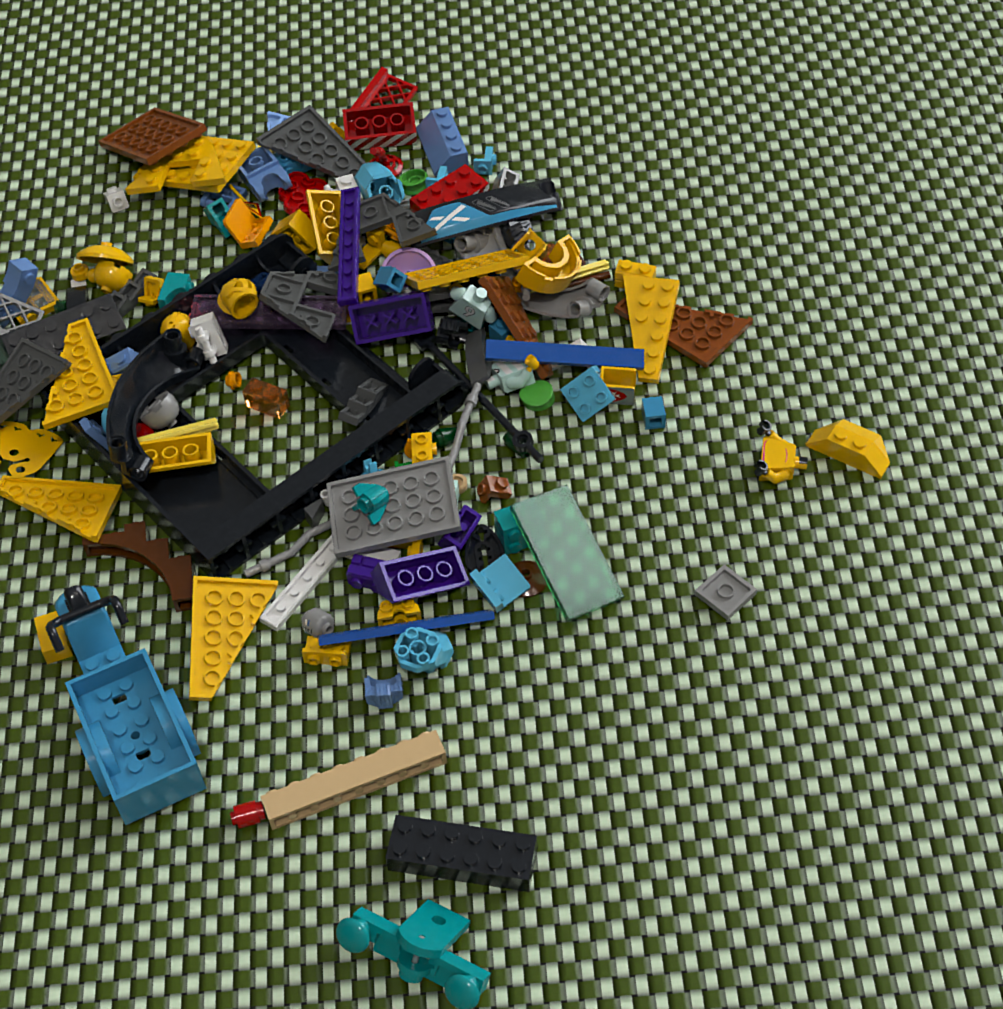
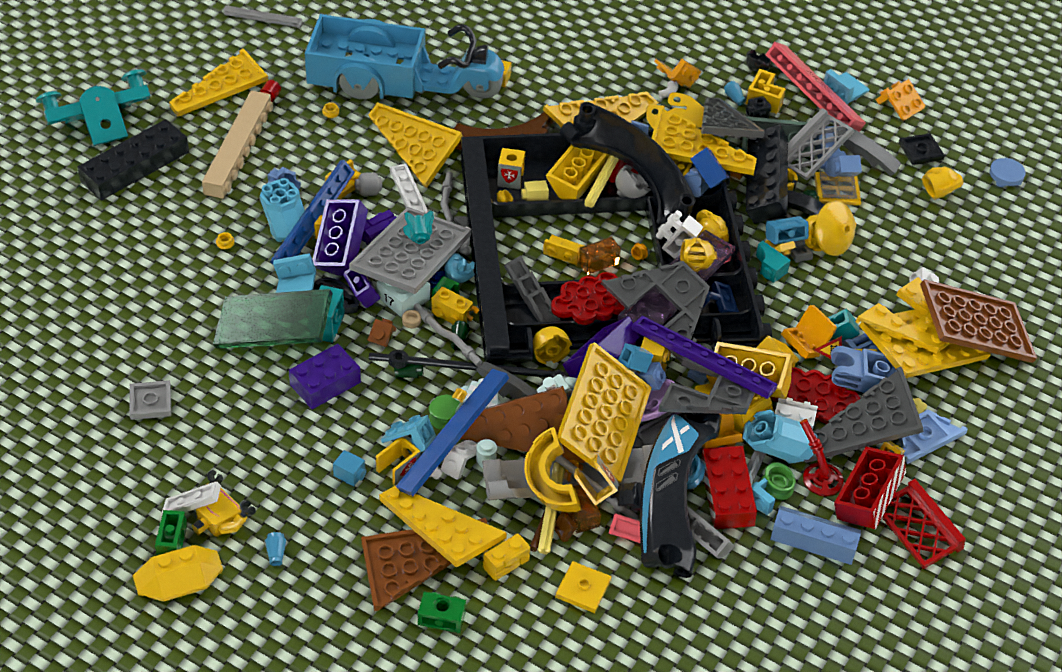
camera: 120 degrees right, 5 degrees down
medium azure bracket [473,146,497,175] -> none
none -> green brick [155,510,187,555]
none -> white tile [161,482,221,515]
none -> yellow wing [169,48,268,117]
none -> yellow plate [216,232,235,249]
none -> light grey axle [224,6,303,28]
none -> dark azure cone [265,532,286,566]
none -> dark purple brick [289,343,361,410]
none -> yellow plate [322,103,340,118]
none -> green brick [418,592,466,633]
none -> light aqua brick [476,439,497,468]
none -> piece [497,148,525,189]
none -> yellow plate [497,190,513,202]
none -> light yellow brick [521,180,549,201]
none -> yellow cylinder [533,326,572,364]
none -> yellow bracket [543,235,585,265]
none -> red plate [551,272,631,325]
none -> yellow plate [555,561,612,613]
none -> coral tile [609,513,641,544]
none -> blue hinge [691,147,729,188]
none -> dark azure brick [766,216,809,245]

